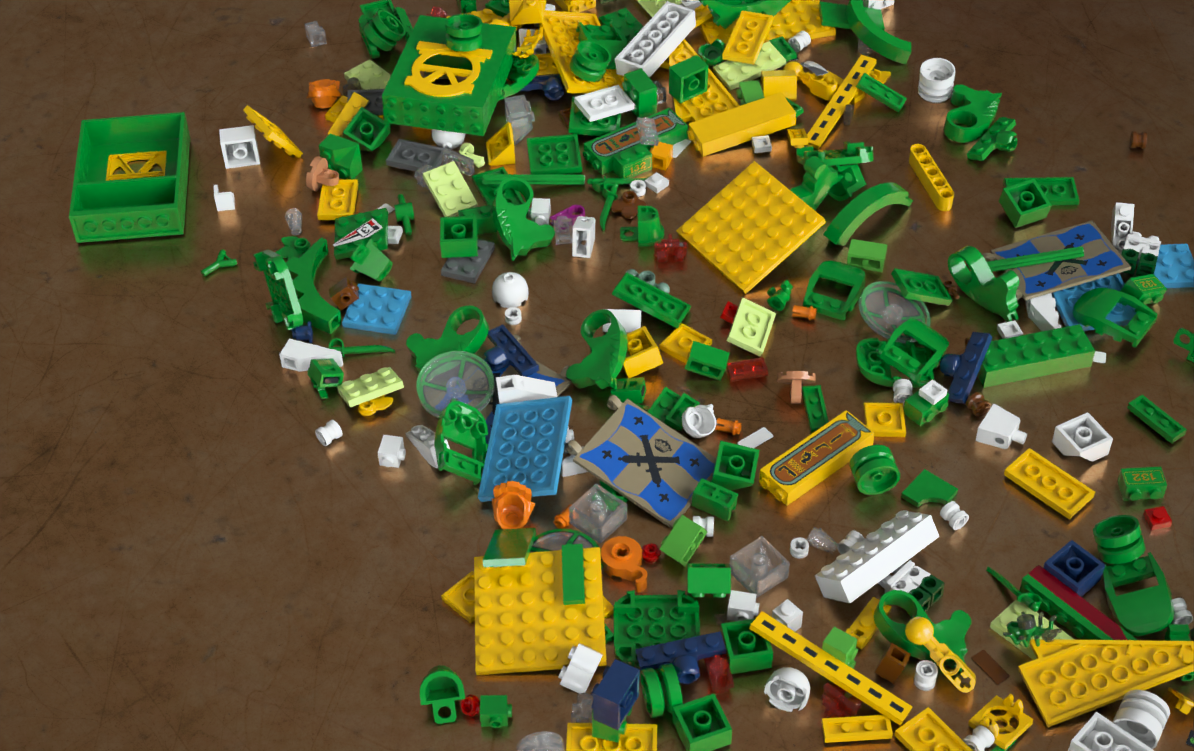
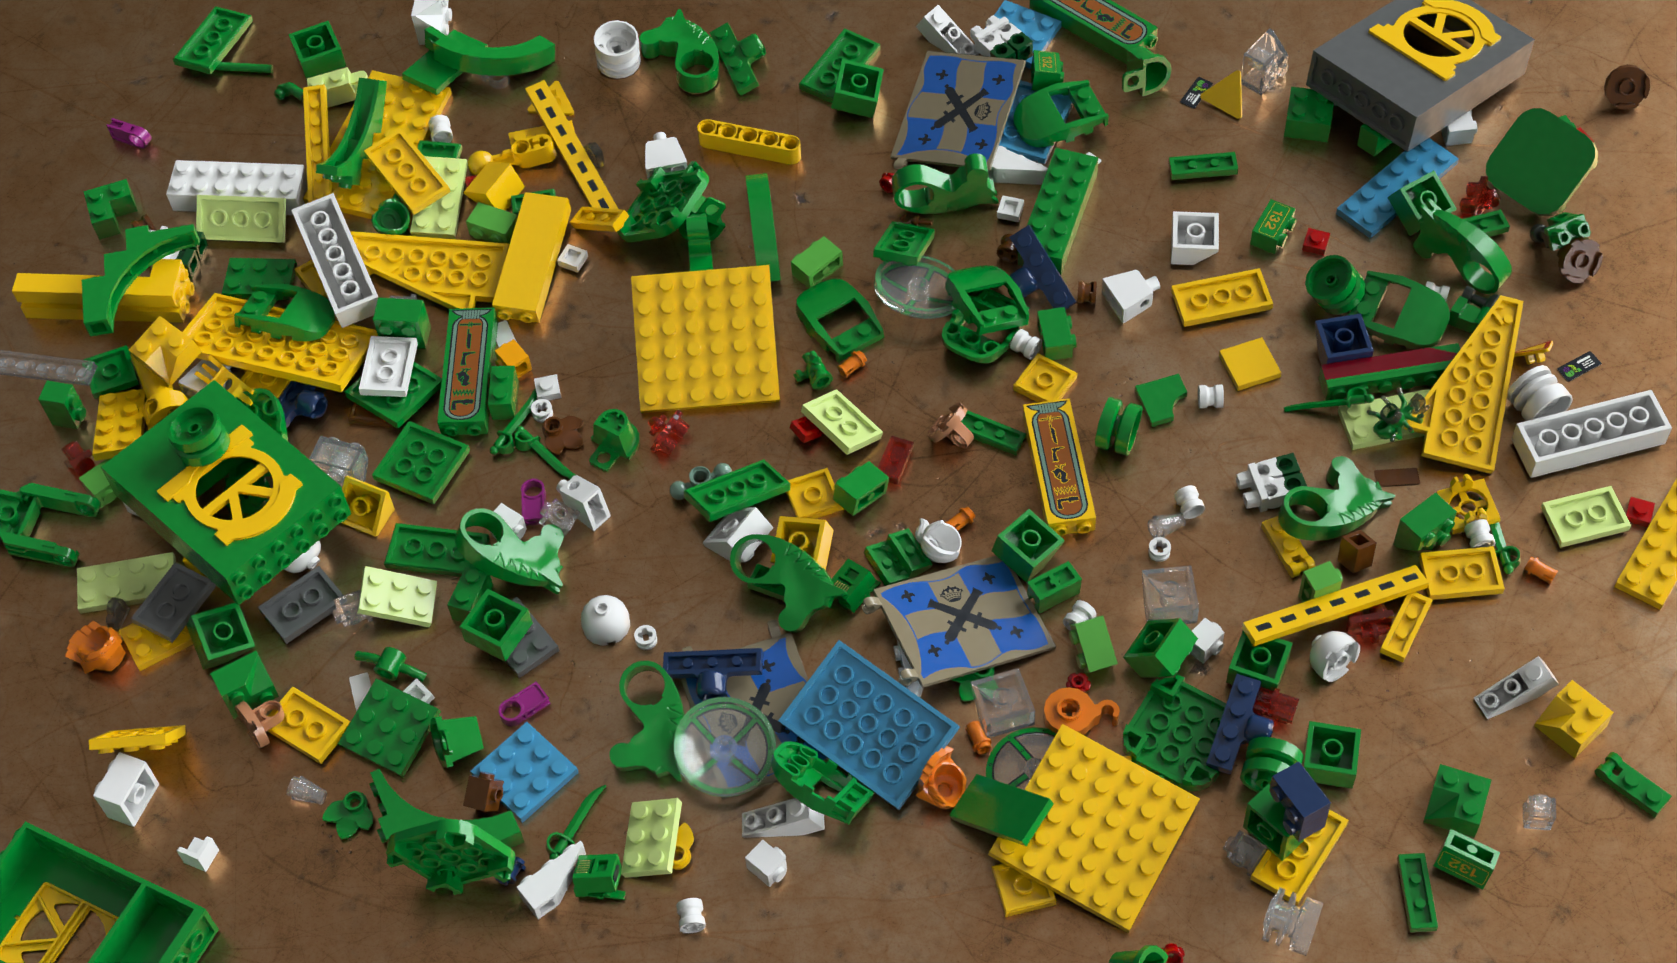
camera: 55 degrees left, 10 degrees up
green piece [201,249,237,277] -> none
yellow plate [327,92,369,138] -> none
sticker [333,218,383,247] -> none
green wheel [364,10,406,51] -> none
clear plate [442,148,475,176] -> none
yellowish green piece [459,142,485,168] -> none
green brick [480,695,512,728] -> none
green axle [482,174,585,185] -> none
white slope [496,375,557,404] -> none
white brick [558,643,603,696] -> none
green tile [562,544,585,605] -> none
green wheel [570,40,612,82] -> none
clear plate [636,117,659,146] -> none
green brick [669,55,708,103] -> none
white sticker [737,427,773,448] -> none
white brick [772,599,803,632] -> none
dark grey sticker [800,61,828,76] -> none
white brick [815,510,939,603] -> none
green tile [856,73,907,113] -> none
yellow beam [905,617,976,692] -> none
white wheel [914,660,938,691] -> none
white plate [919,379,947,405] -> none
green axle [987,246,1084,272] -> none
none -> magenta piece [499,681,551,726]
none -> white torso [645,132,688,179]
none -> yellow tile [1219,337,1281,391]
none -> green slope [1393,492,1457,551]

